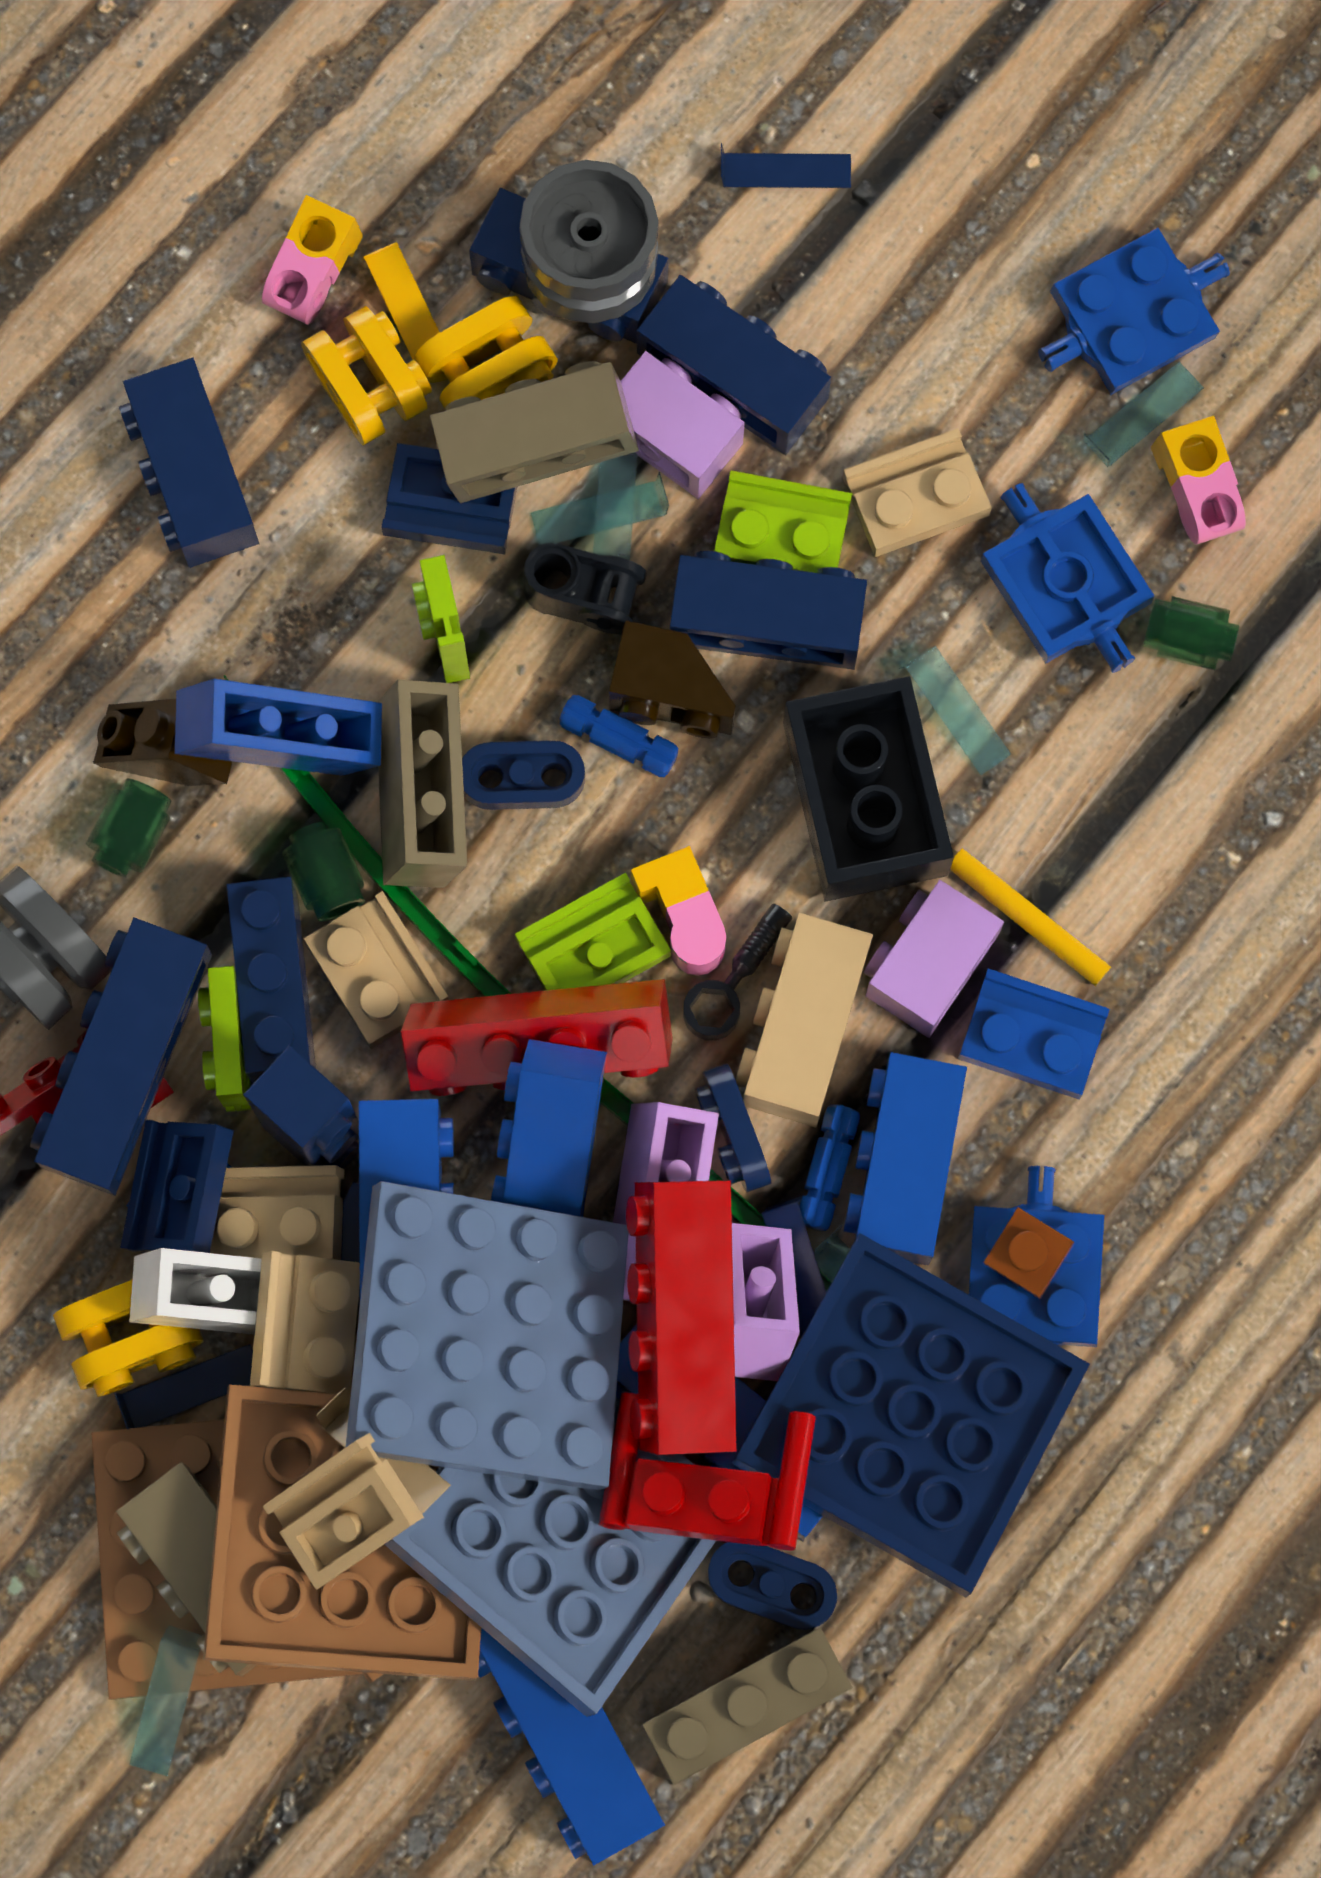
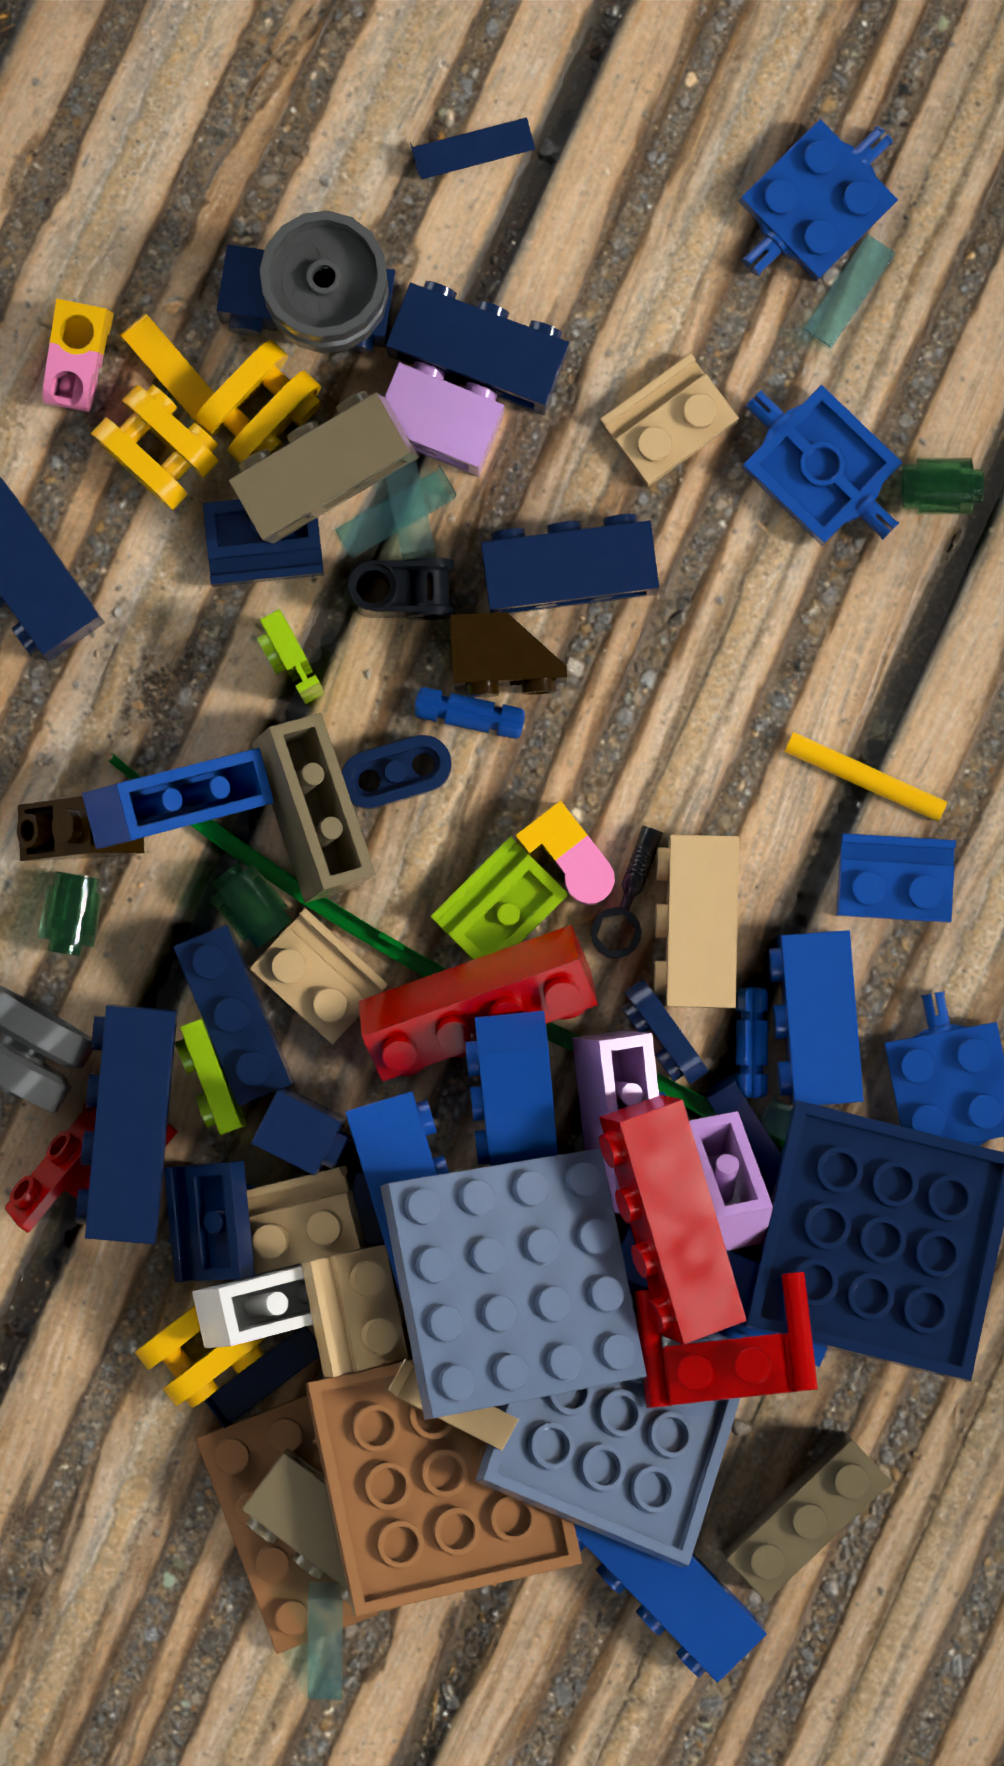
camera: 20 degrees left, 10 degrees up
tan plate [263,1433,424,1590] -> none
dark blue plate [708,1542,837,1630] -> none
lime plate [714,470,852,573] -> none
black brick [783,676,954,902] -> none
lavender brick [863,880,1004,1038] -> none
clear light blue piece [899,646,1011,775] -> none
dark orange plate [983,1207,1074,1299] -> none
leg [1151,415,1246,544] -> none

